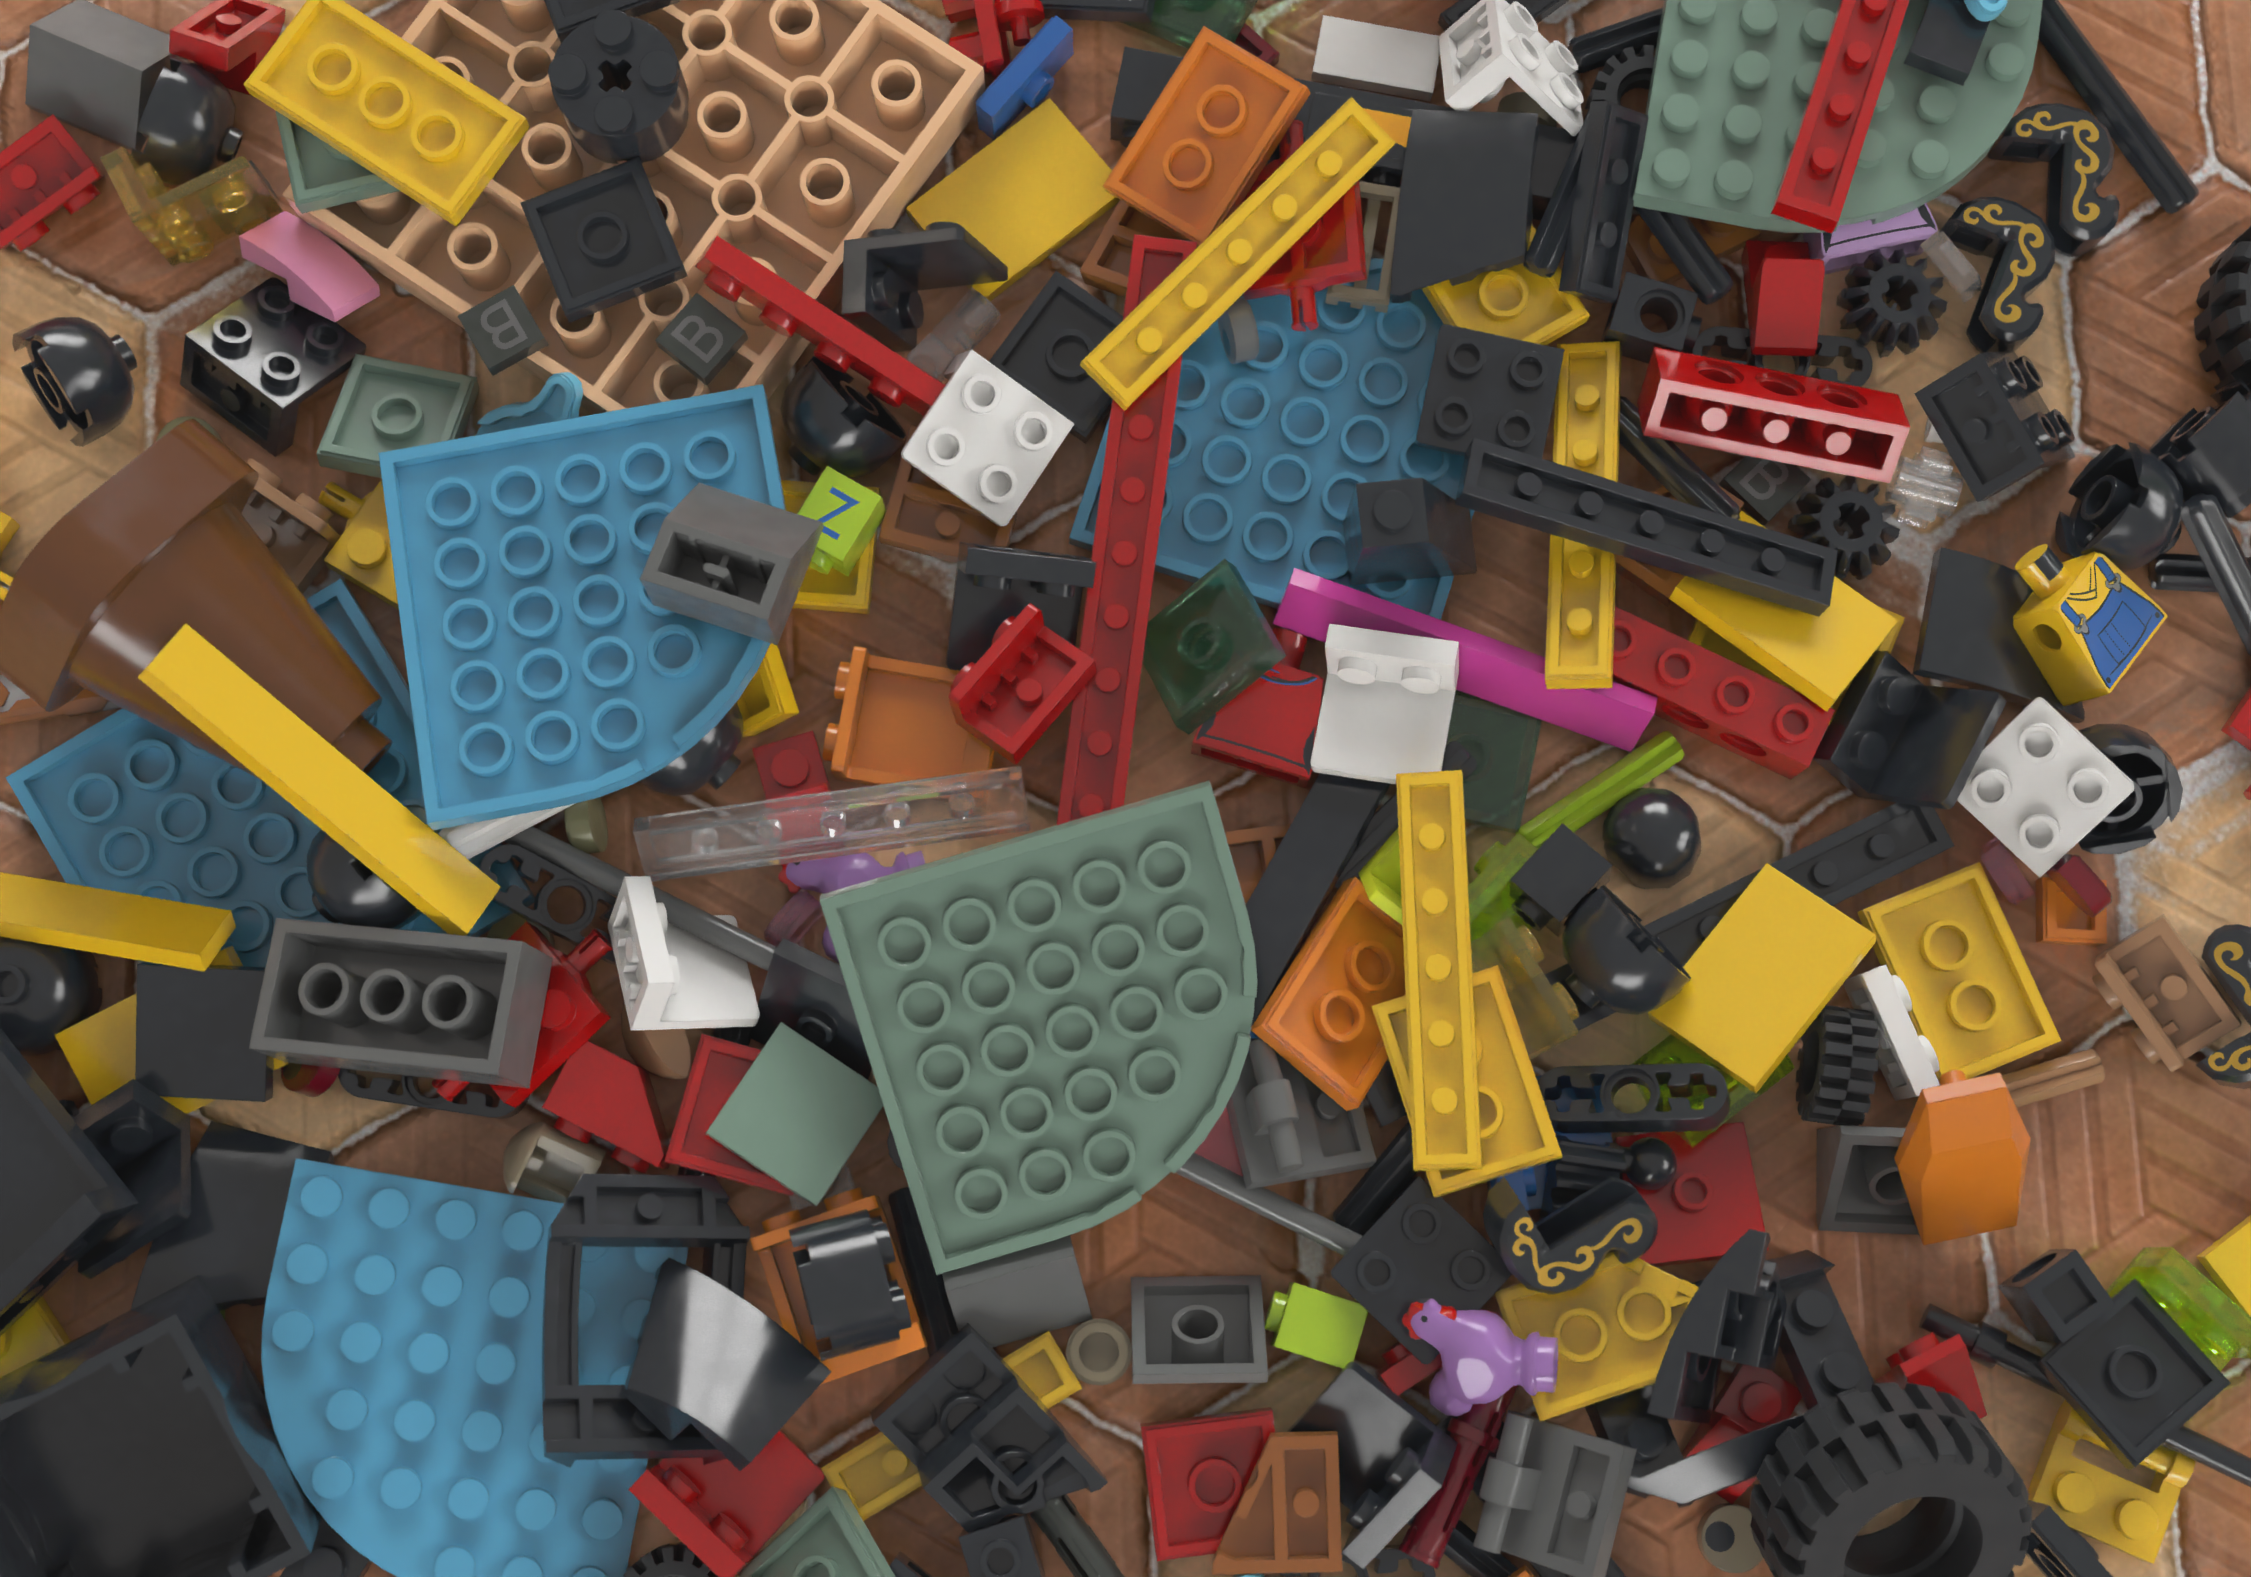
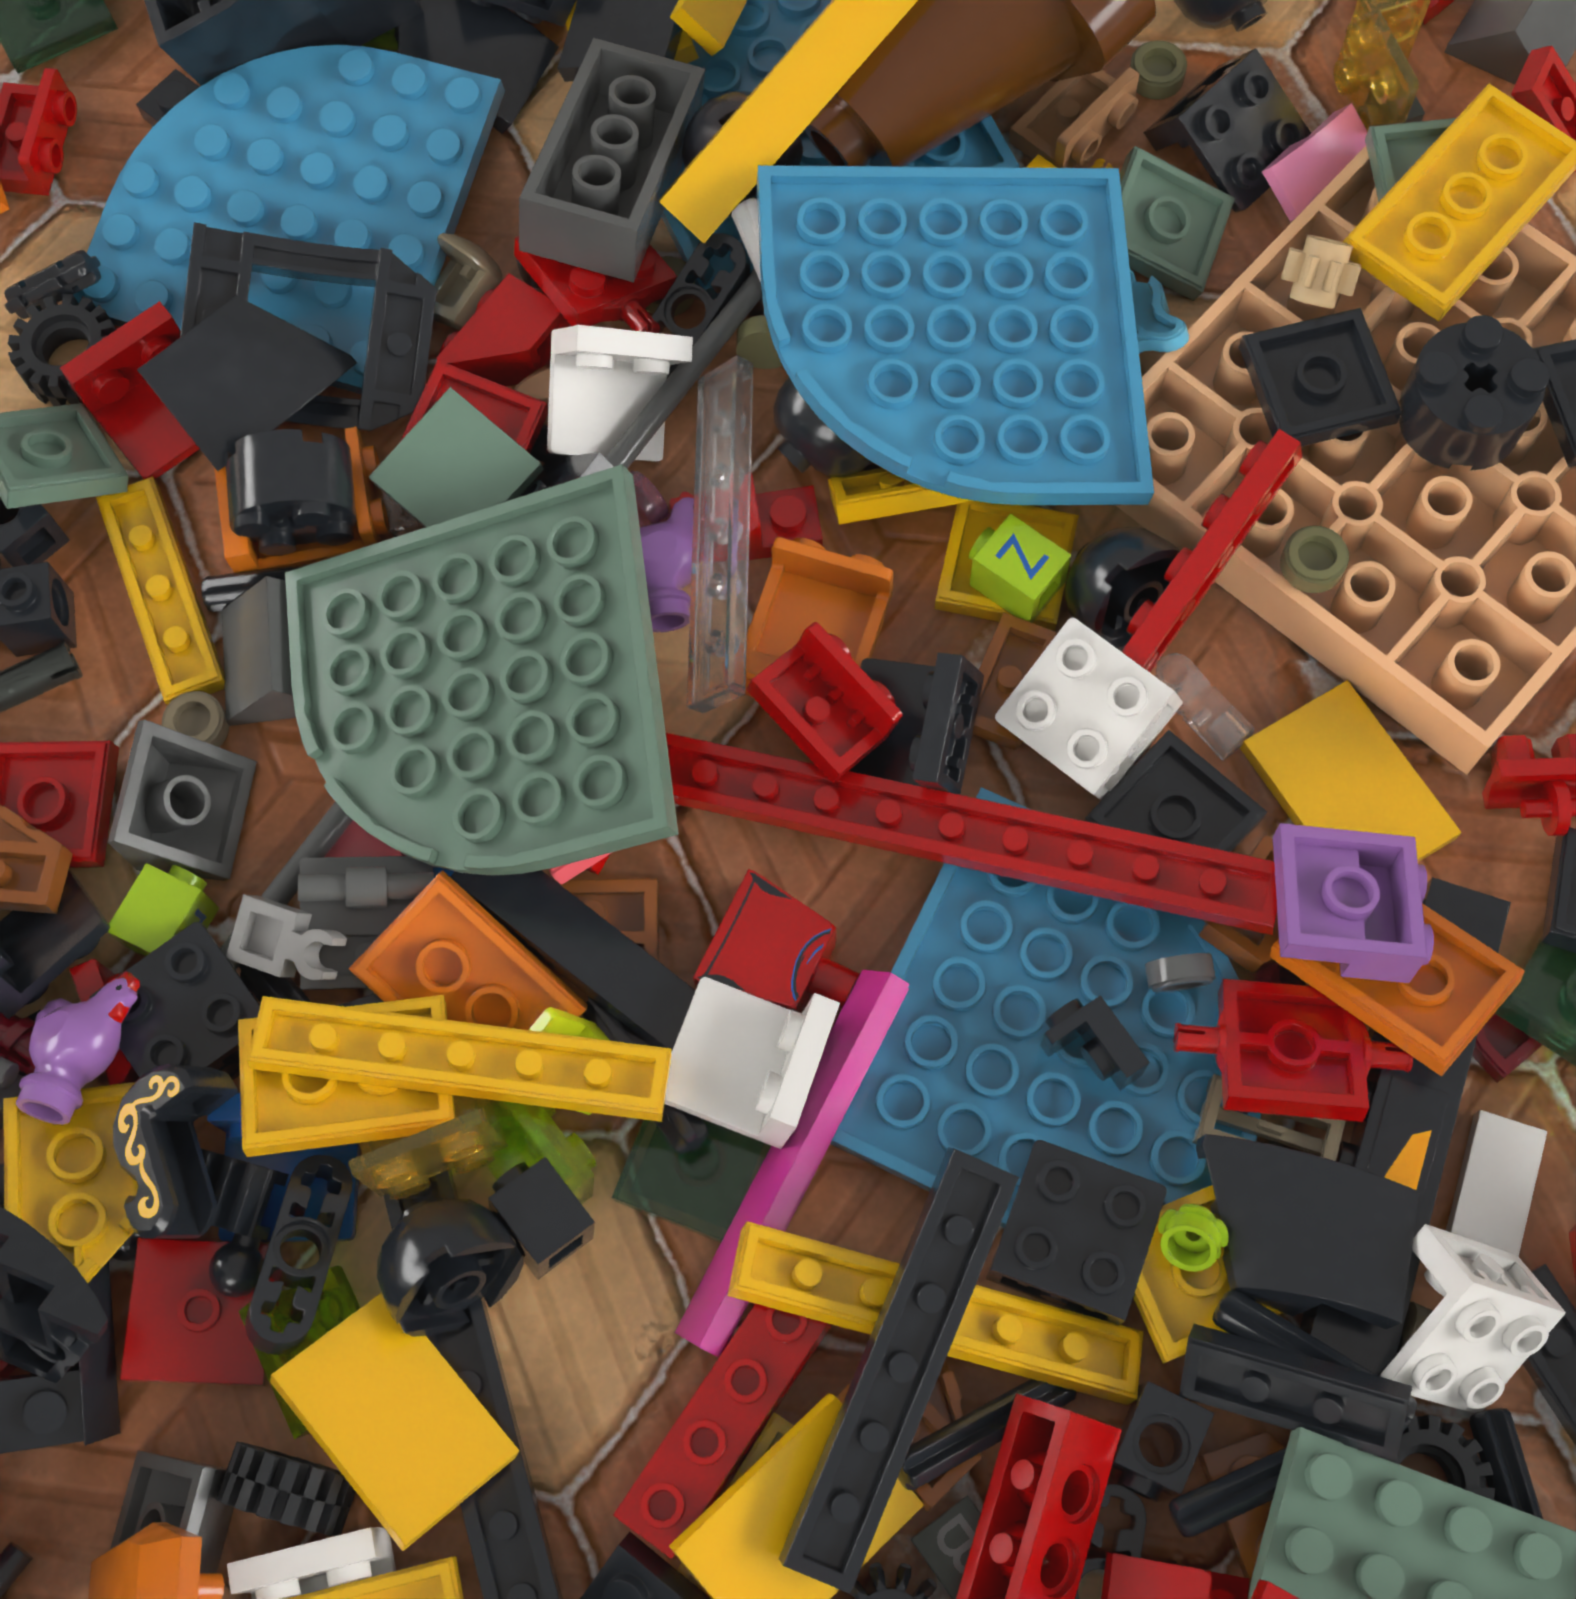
camera: 105 degrees right, 10 degrees down
black cylinder [129,55,244,186] -> none
pearl dark grey tile [458,285,549,376] -> none
dark grey slope [640,483,824,646] -> none
pearl dark grey tile [655,293,748,385] -> none
black bracket [842,222,1008,352] -> none
black slope [870,1323,1108,1533] -> none
blue plate [976,15,1073,140] -> none
yellow tile [1080,97,1396,411] -> none
clear green plate [1143,558,1286,735] -> none
black slope [1343,478,1477,585] -> none
lime axle [1515,731,1684,857] -> none
black hair [1602,788,1701,889] -> none
none -> light grey plate [226,894,347,980]
none -> black bracket [1040,995,1150,1091]
none -> lime plate [1158,1204,1229,1272]
none -> medium lavender plate [1273,823,1434,983]
none -> olive tile [1280,526,1349,593]
none -> tan gear [1281,235,1361,308]

